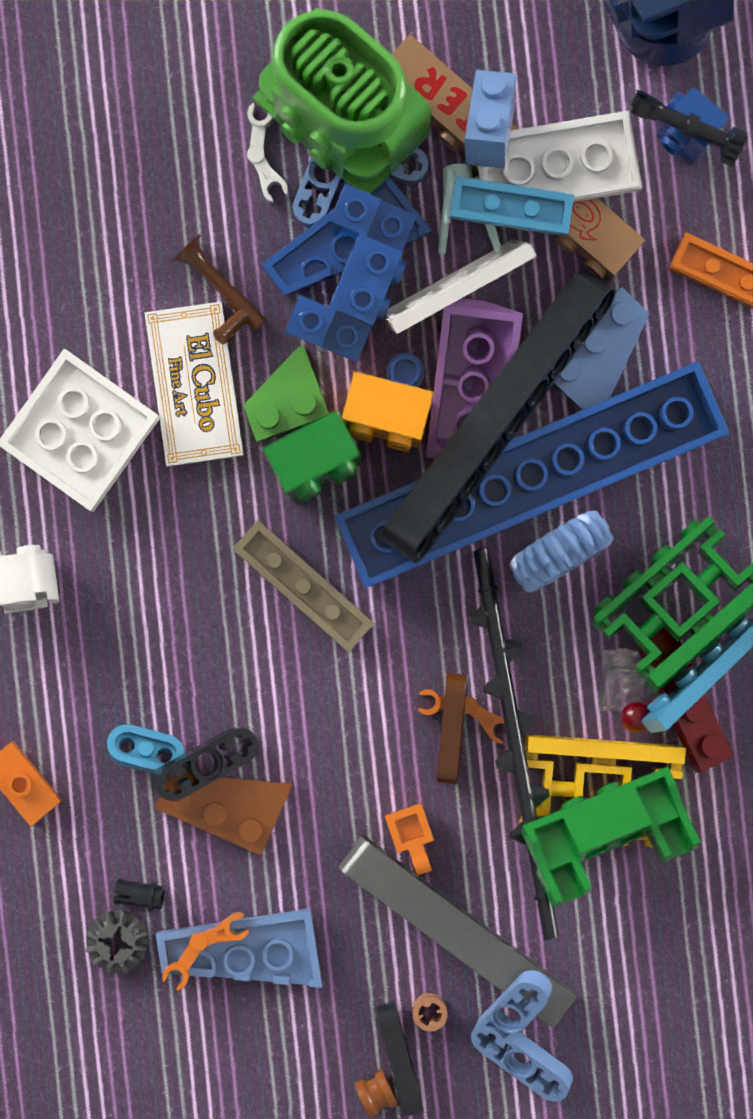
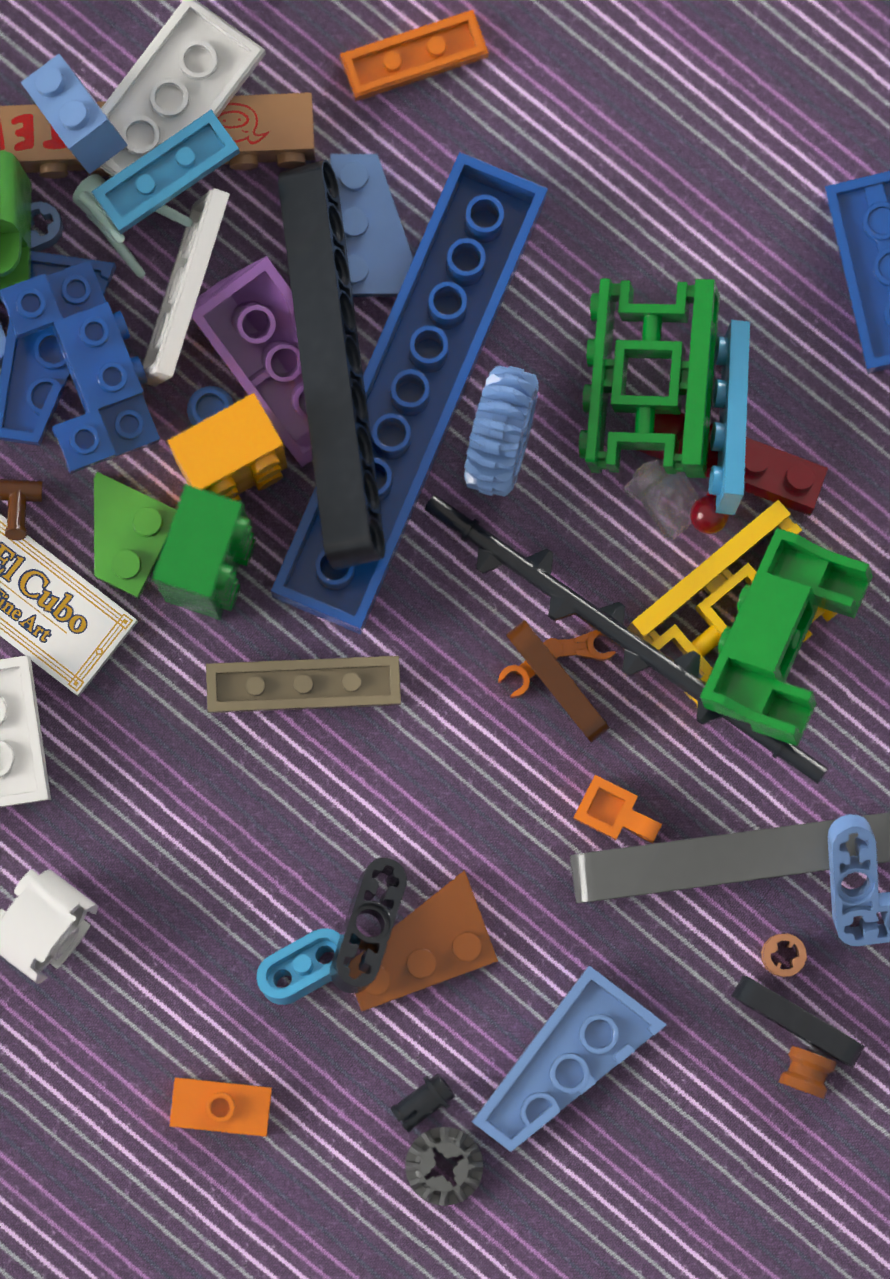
camera: 50 degrees left, 5 degrees down
orange piece [163,912,250,990] -> none

